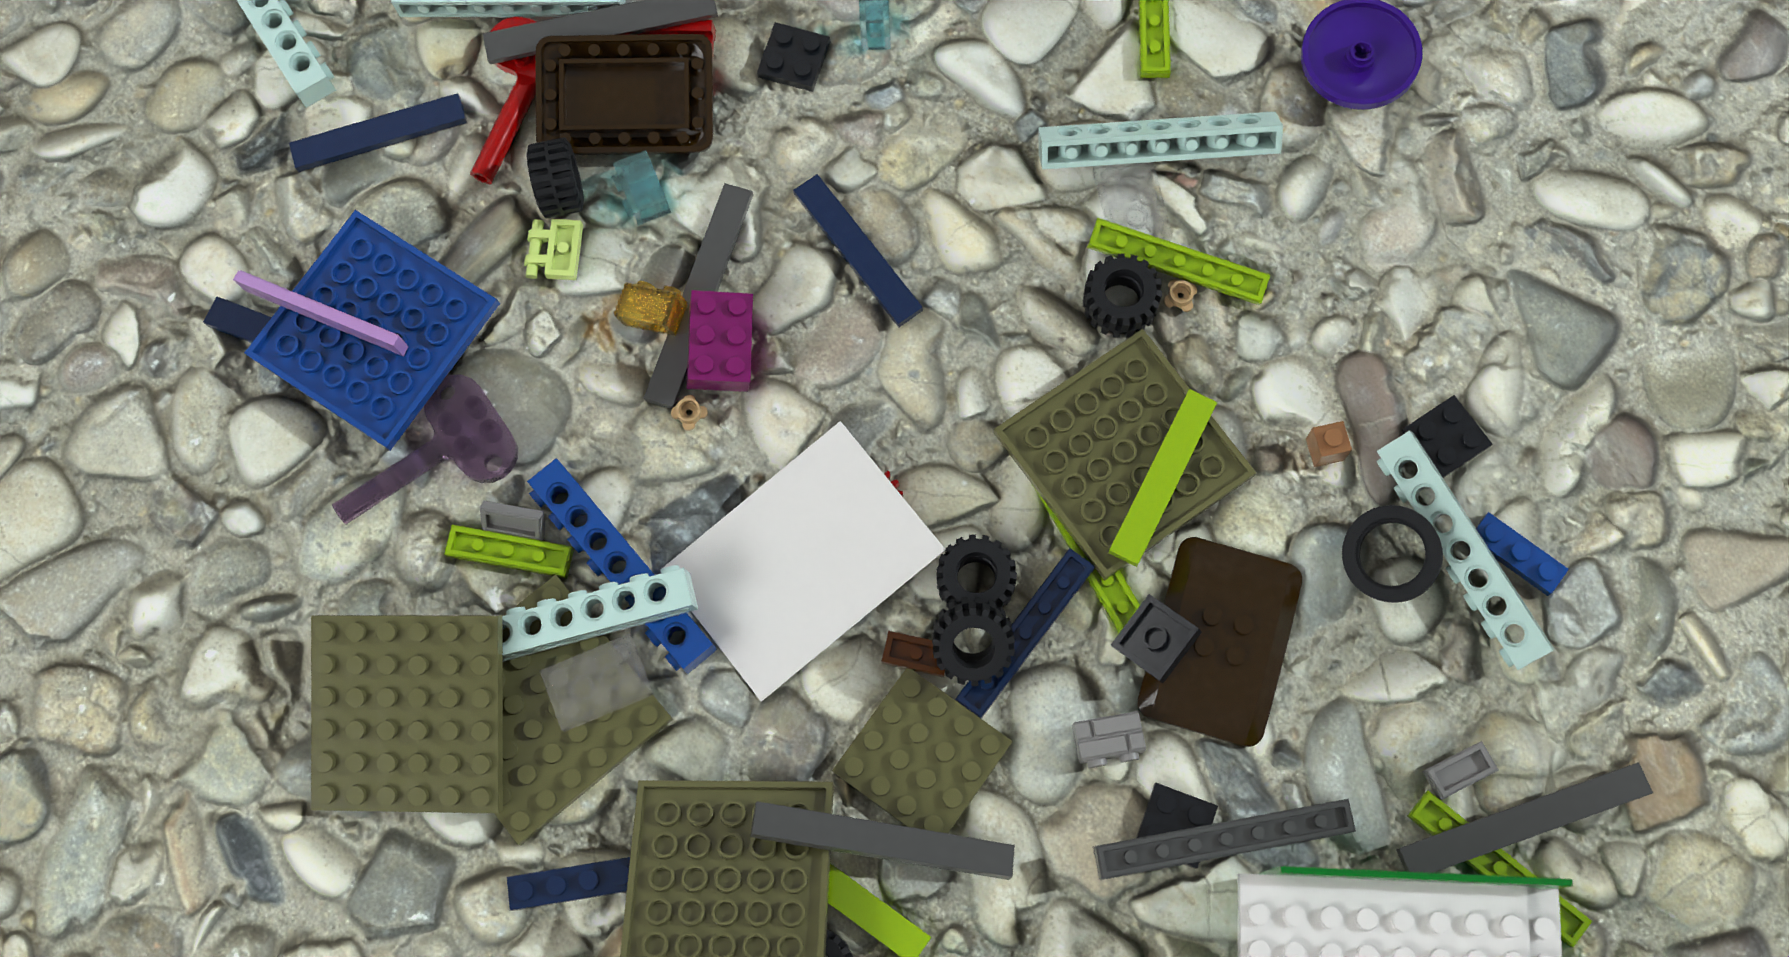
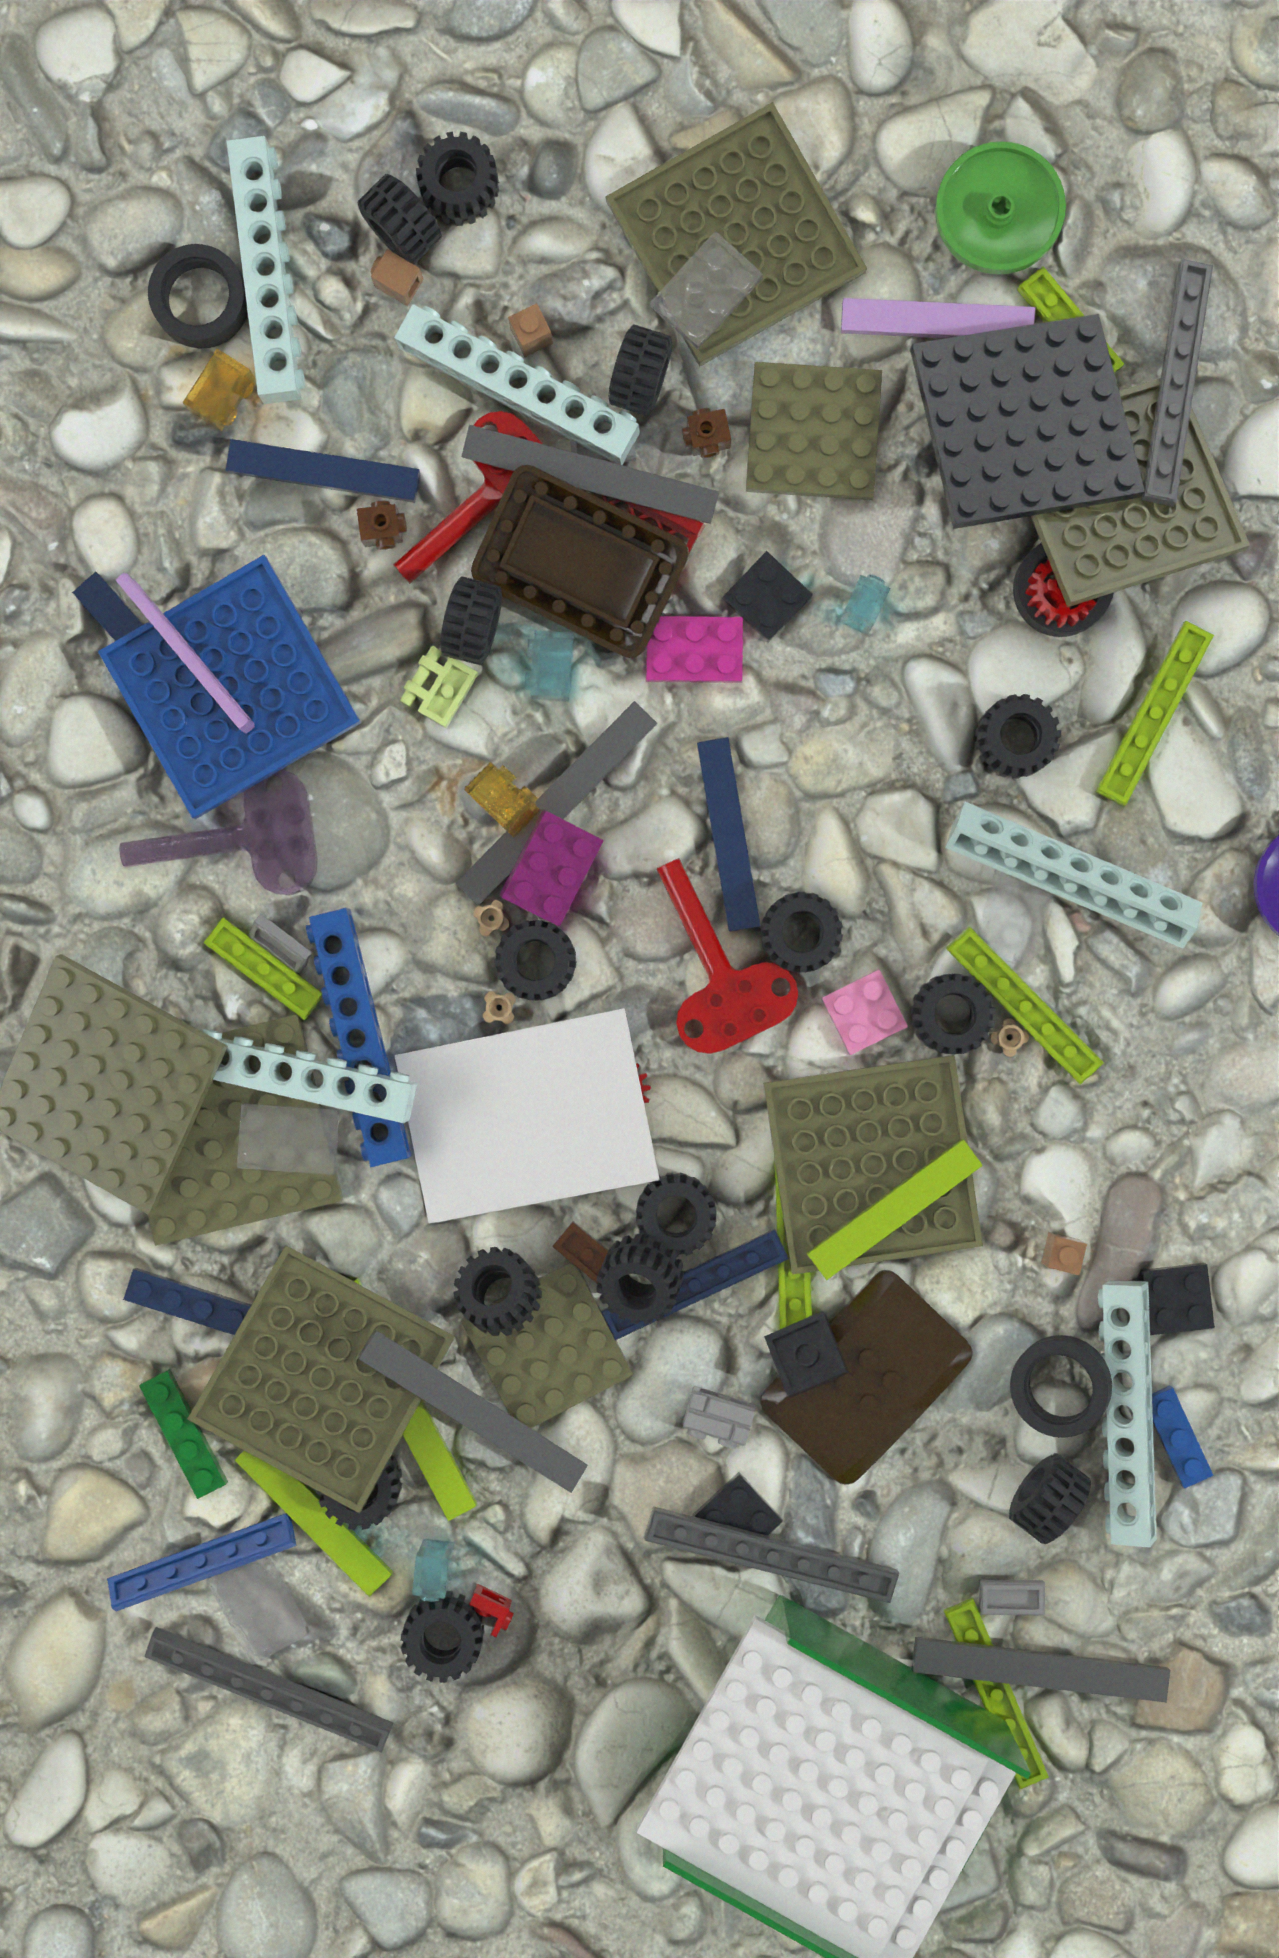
camera: 20 degrees right, 15 degrees up
none -> black tyre [148,244,248,349]
none -> clear yellow piece [182,349,256,432]
none -> reddish brown brick [357,500,407,550]
none -> black tyre [453,1247,542,1336]
none -> tan plate [483,991,516,1024]
none -> black tyre [494,920,577,1001]
none -> dark pink plate [646,616,743,683]
none -> red piece [656,858,798,1054]
none -> black tyre [760,891,843,973]
none -> bright pink plate [821,969,908,1055]
none -> black tyre [975,694,1061,779]
none -> black tyre [1009,1453,1091,1544]

